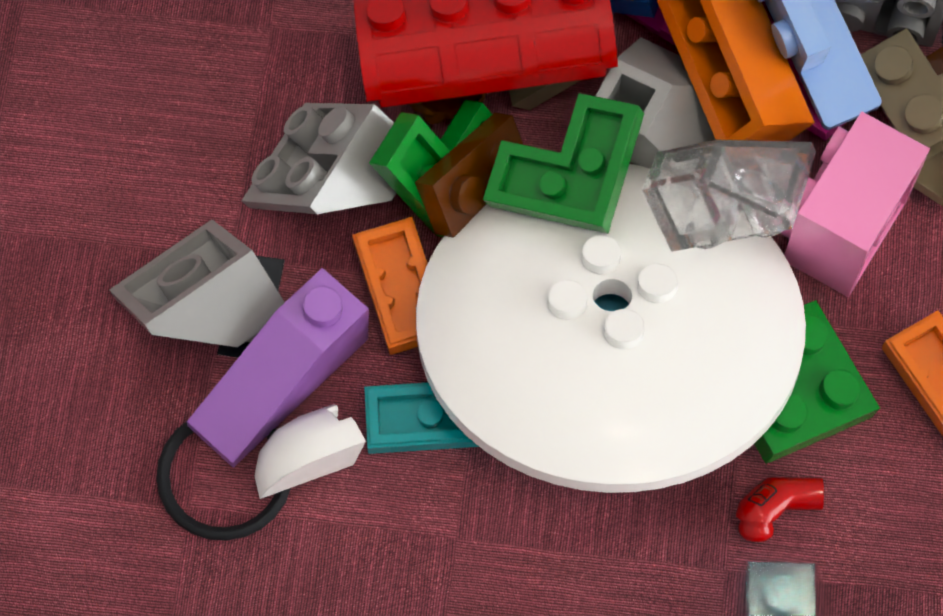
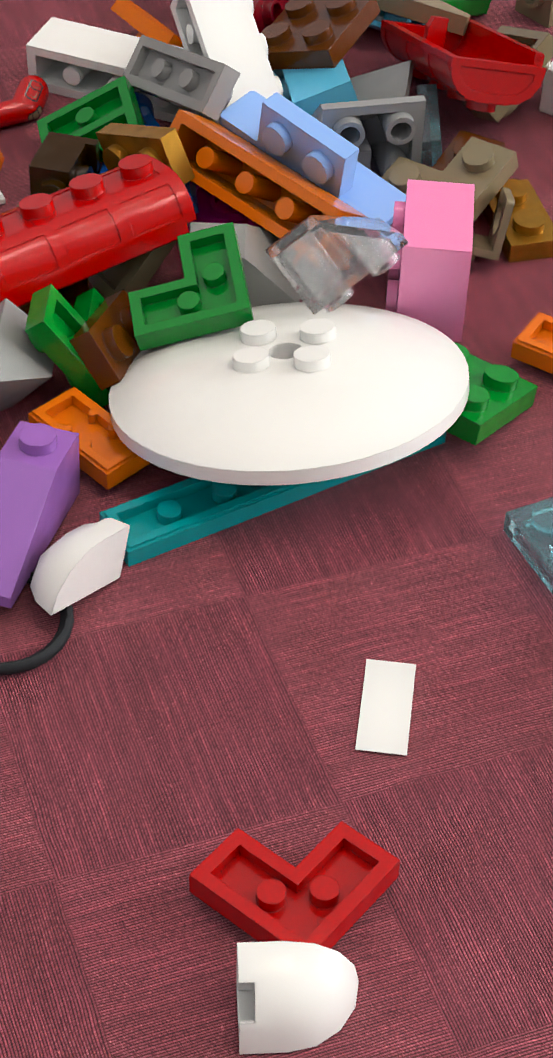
camera: 30 degrees left, 25 degrees down
red arm [735,477,824,542] -> none

